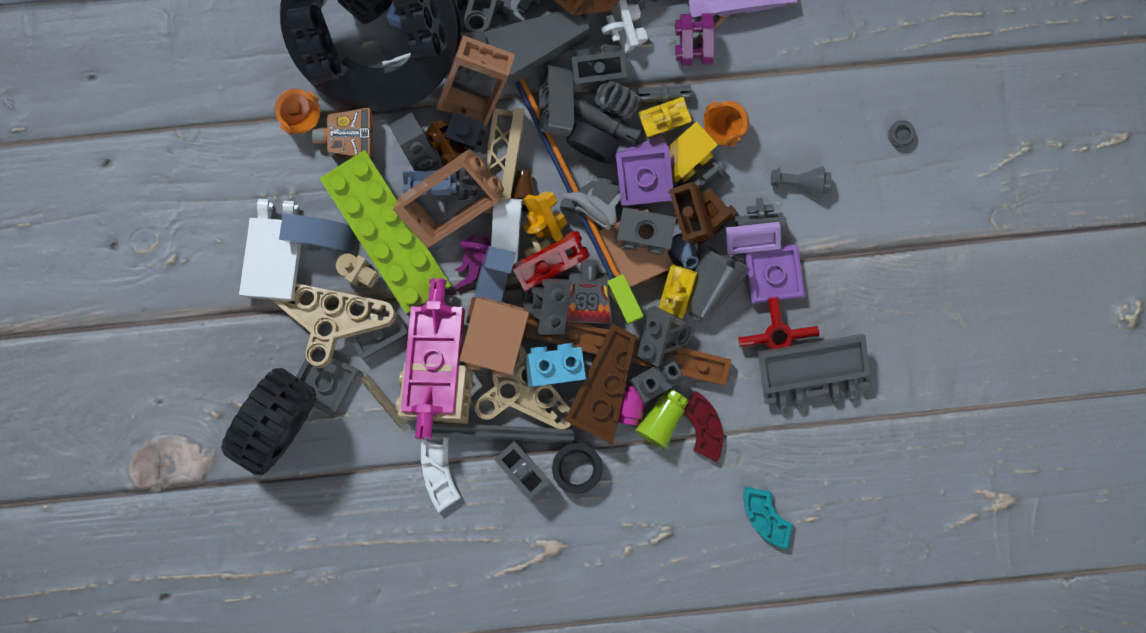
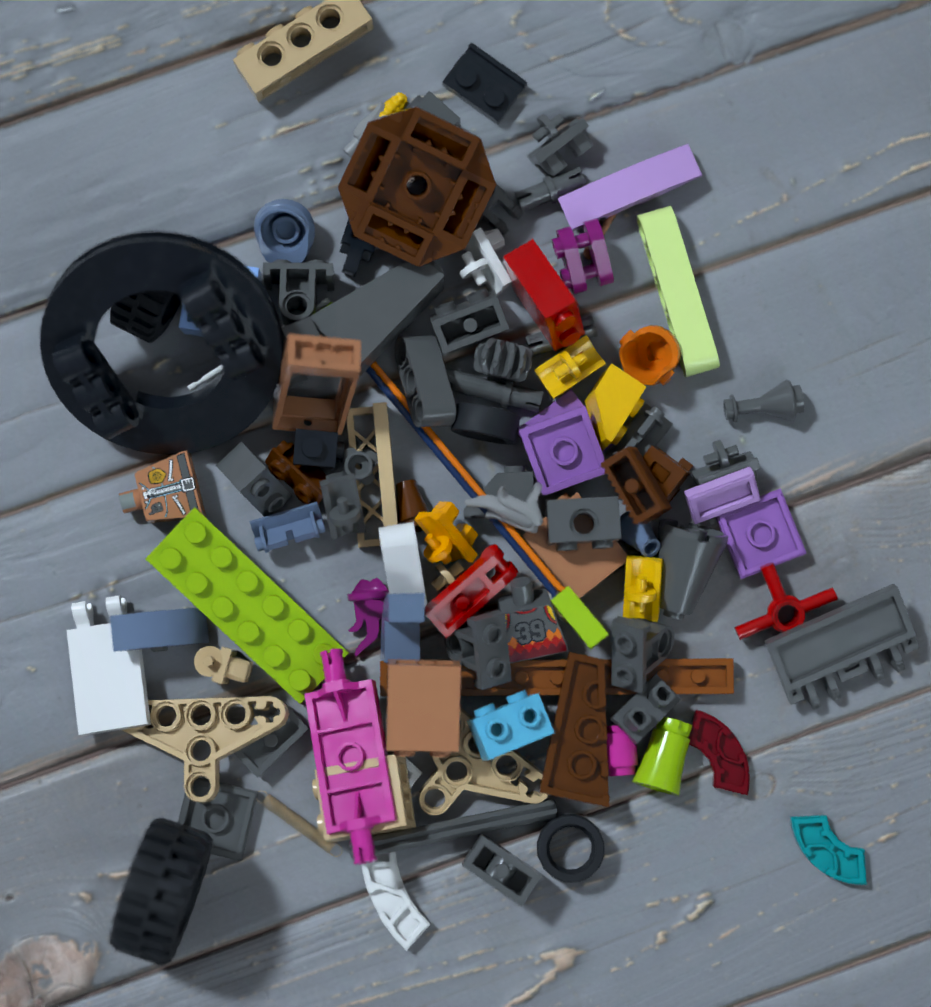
camera: 15 degrees left, 0 degrees up
orange cap [274,88,320,135] -> none
nougat window [393,149,504,248] -> none
dark grey tile [888,120,916,148] -> none
none -> dark grey plate [340,447,378,485]
none -> red brick [503,239,585,351]
none -> yellowish green beam [637,206,720,377]

